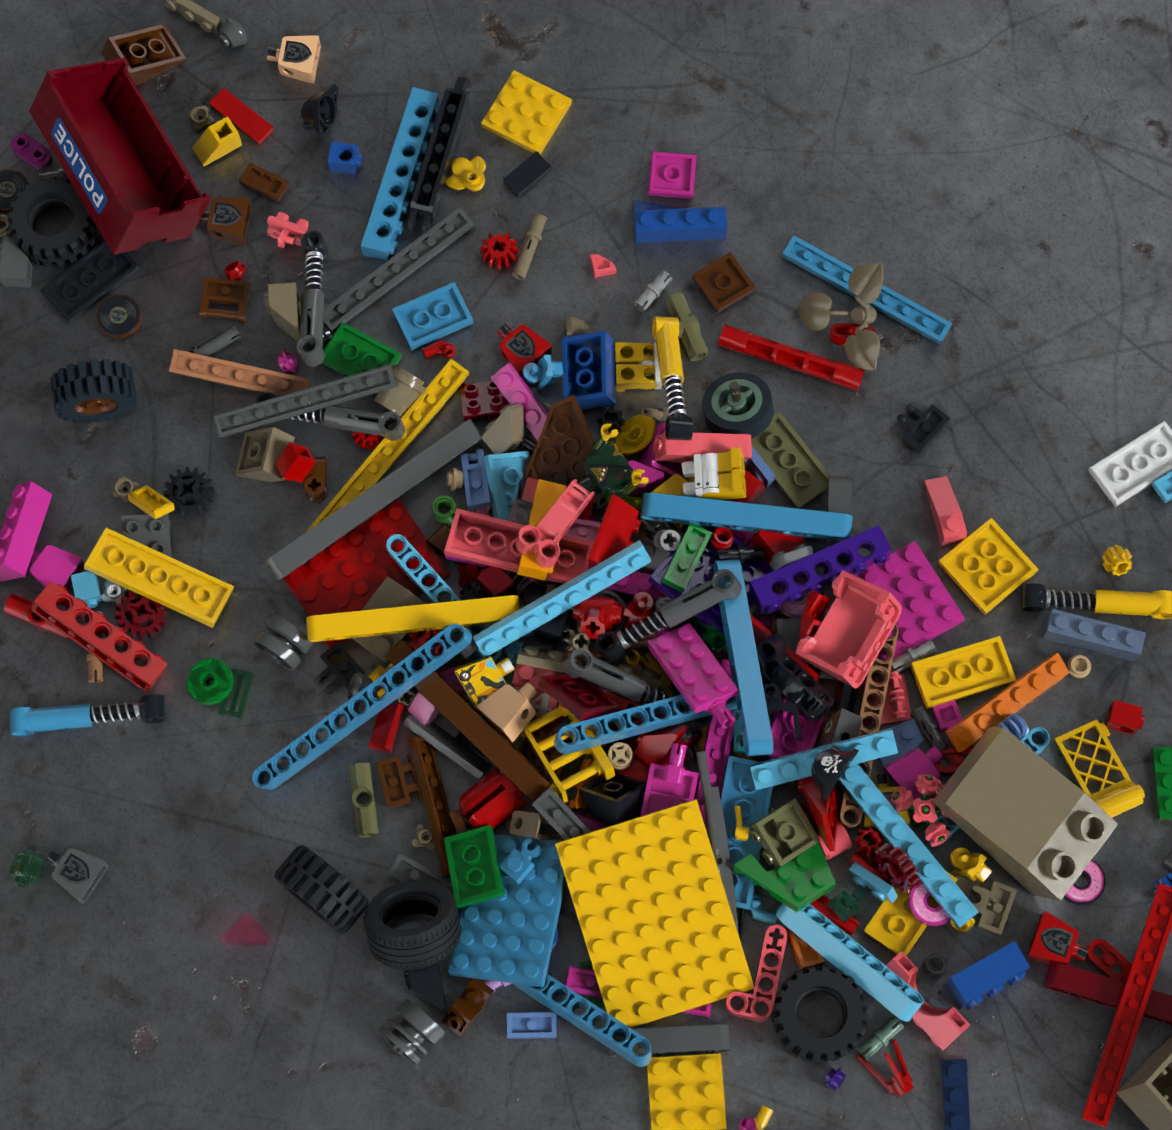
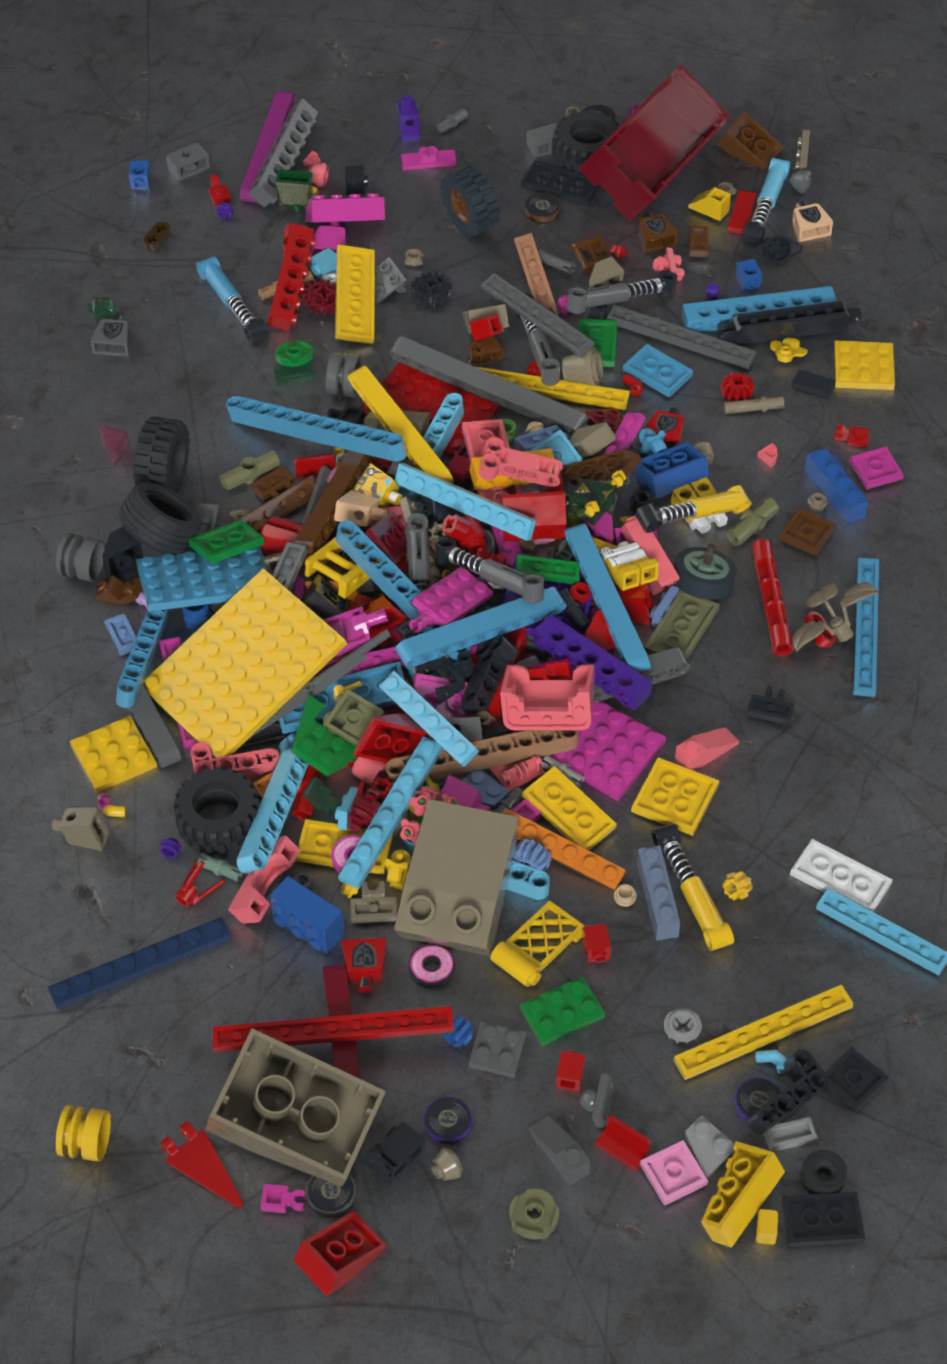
camera: 65 degrees right, 20 degrees down
yellow plate [128,485,175,519] -> none
dark azure plate [499,838,543,884] -> none
tan wheel [608,742,632,770] -> none
light grey pin [633,270,672,313] -> none
dark tan plate [642,407,669,423] -> none
light grey bush [653,530,680,551] -> none
dark grey plate [769,544,814,571] -> none
black hat [811,745,859,803] -> none
red plate [1087,939,1131,981] -> none
none -> dark purple plate [706,281,719,300]
none -> piece [743,158,791,244]
none -> dark tan plate [807,493,828,511]
none -> red plate [834,425,870,448]

